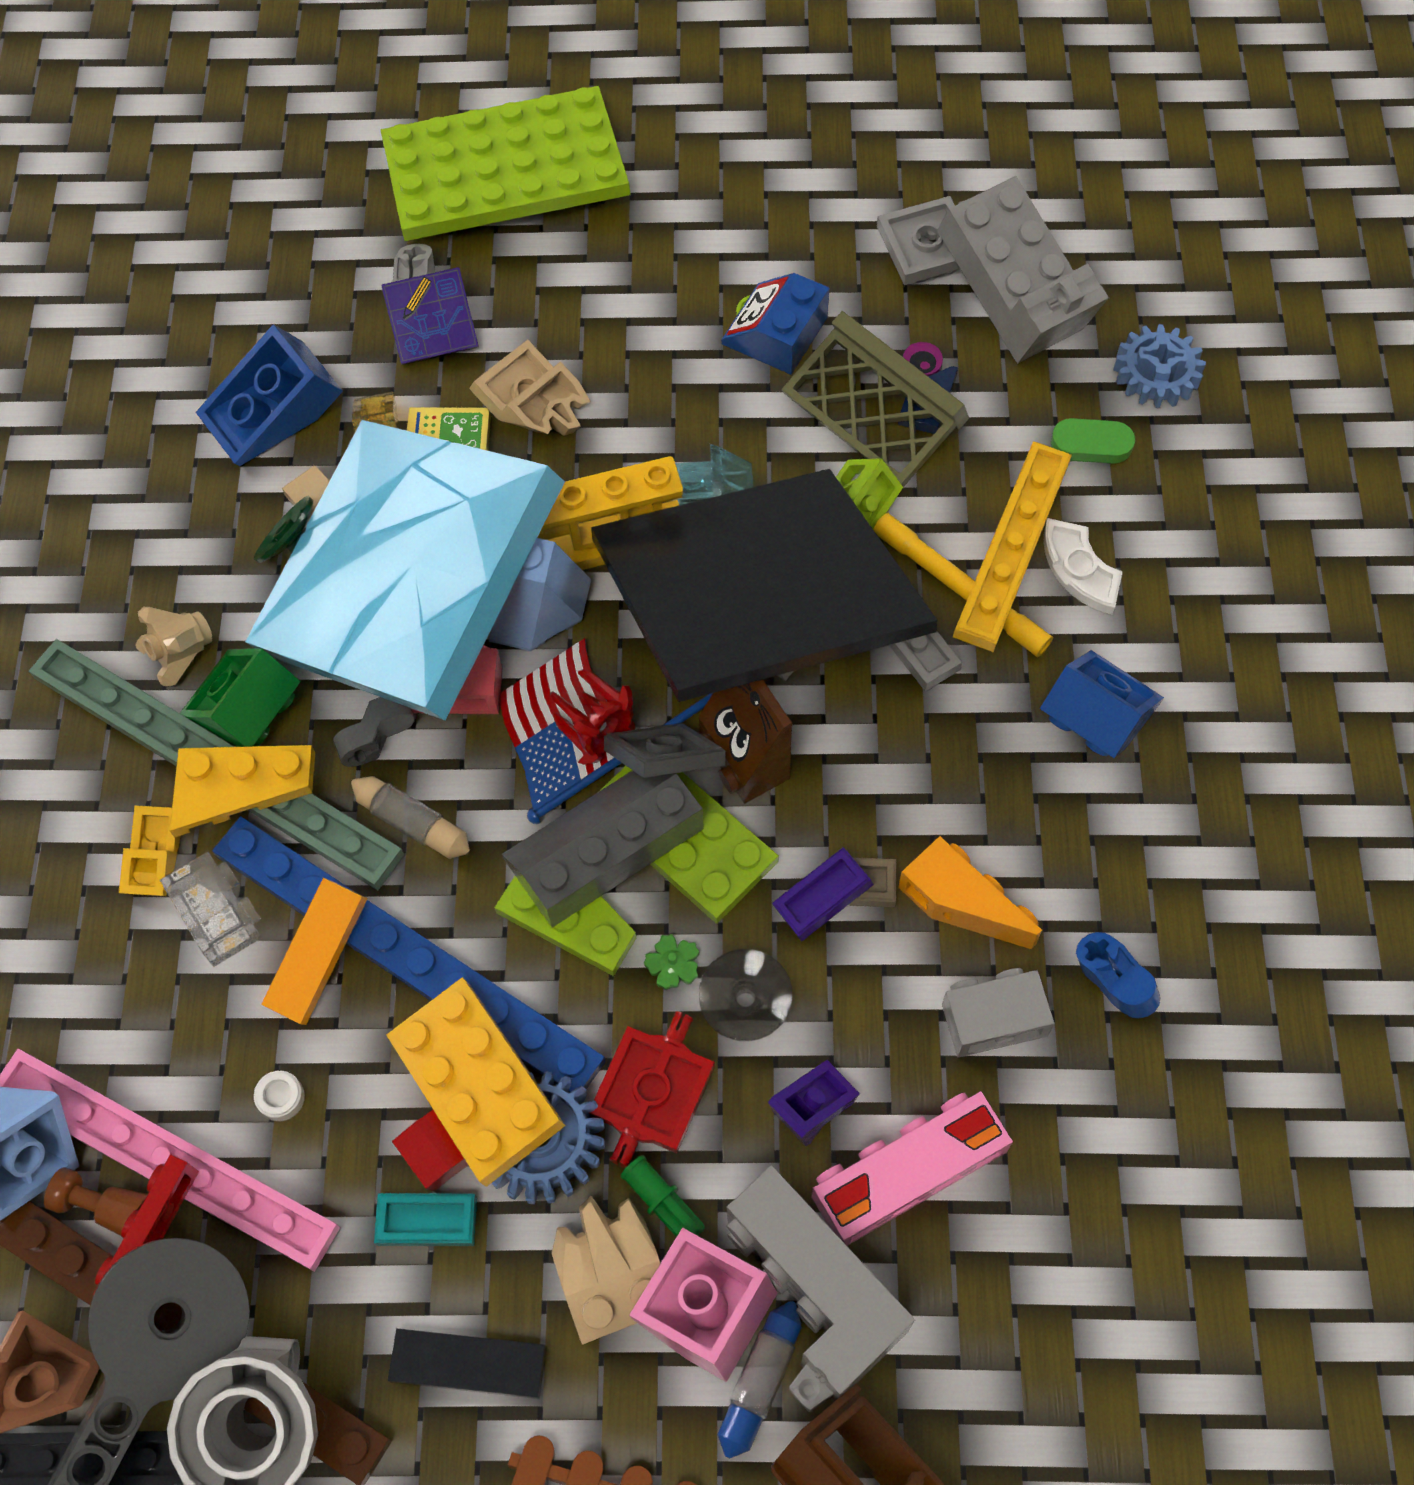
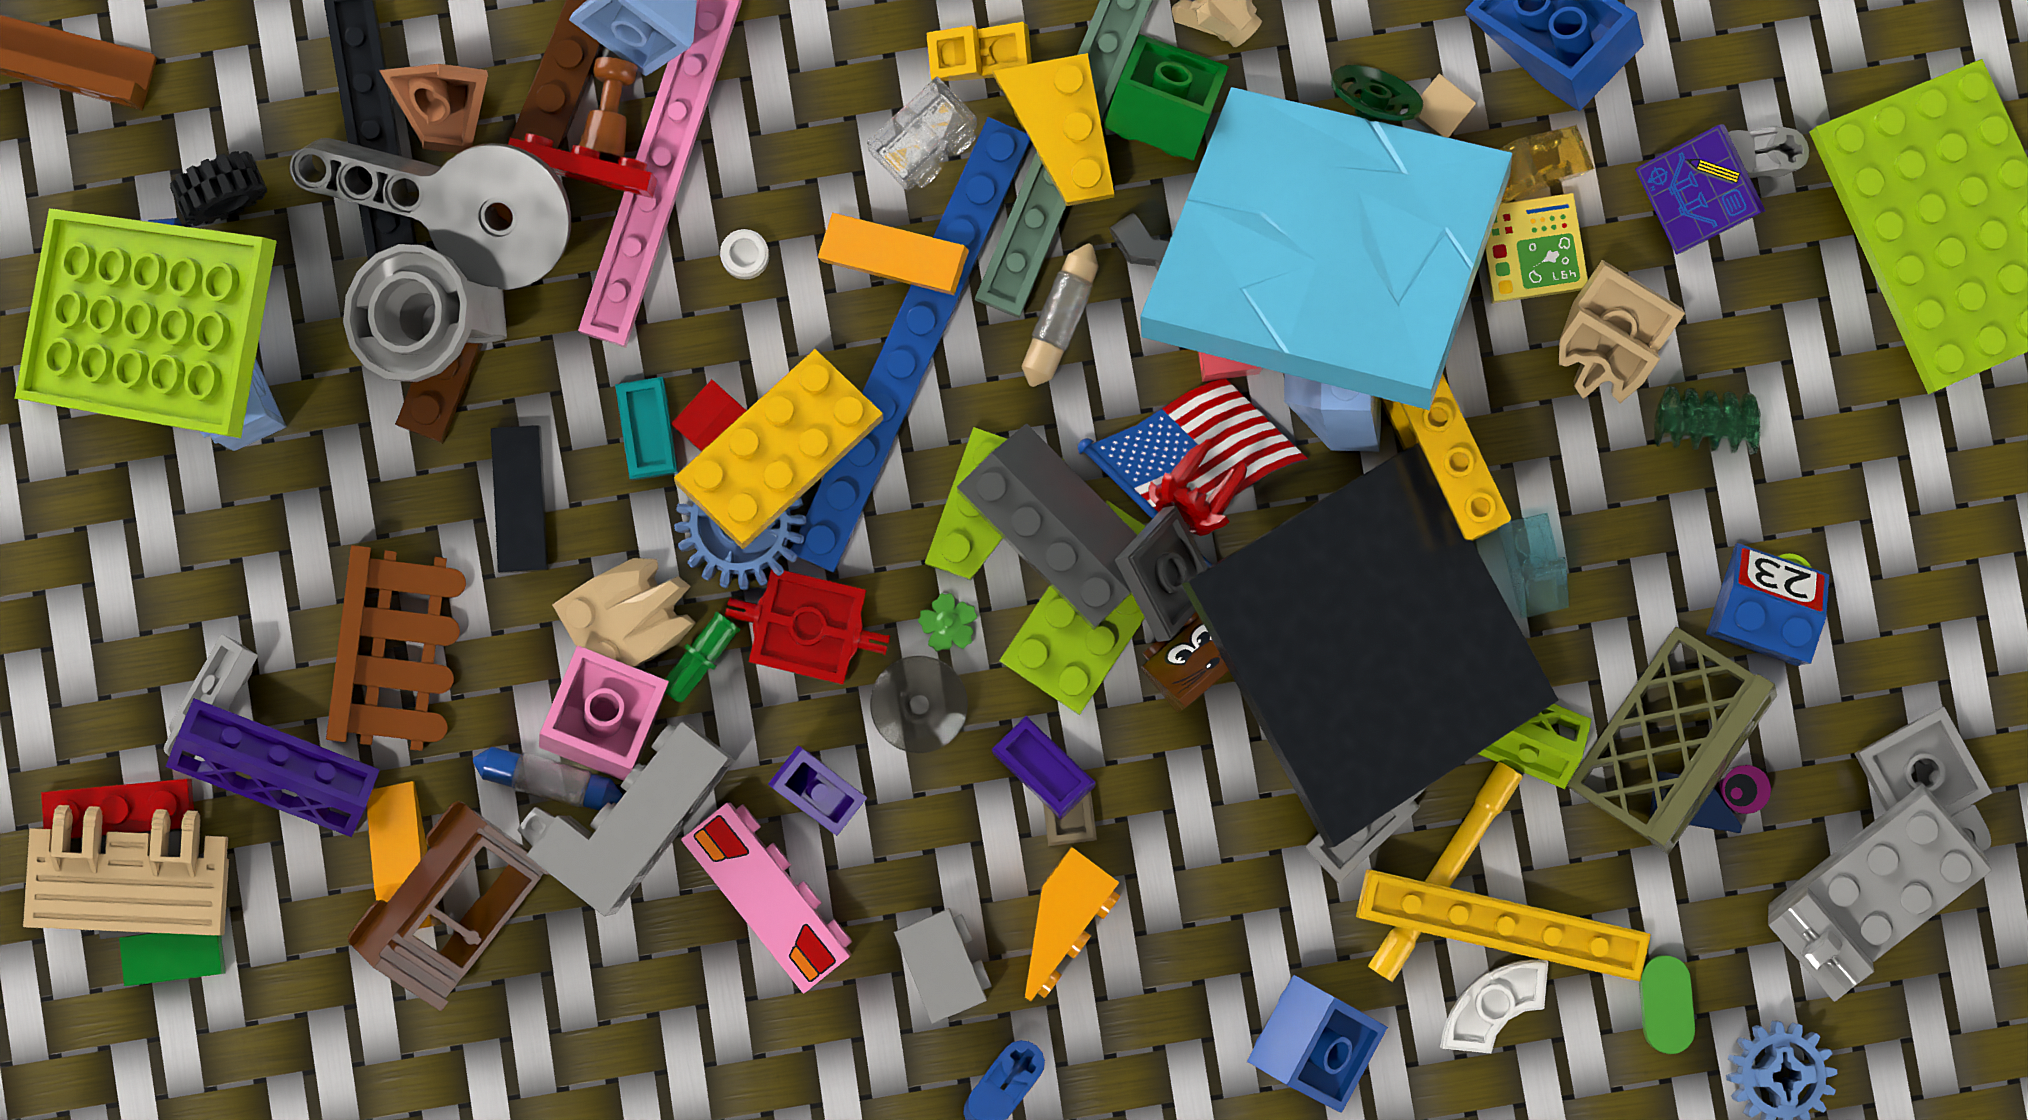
camera: 75 degrees right, 20 degrees up
none -> clear green piece [1654,386,1761,455]

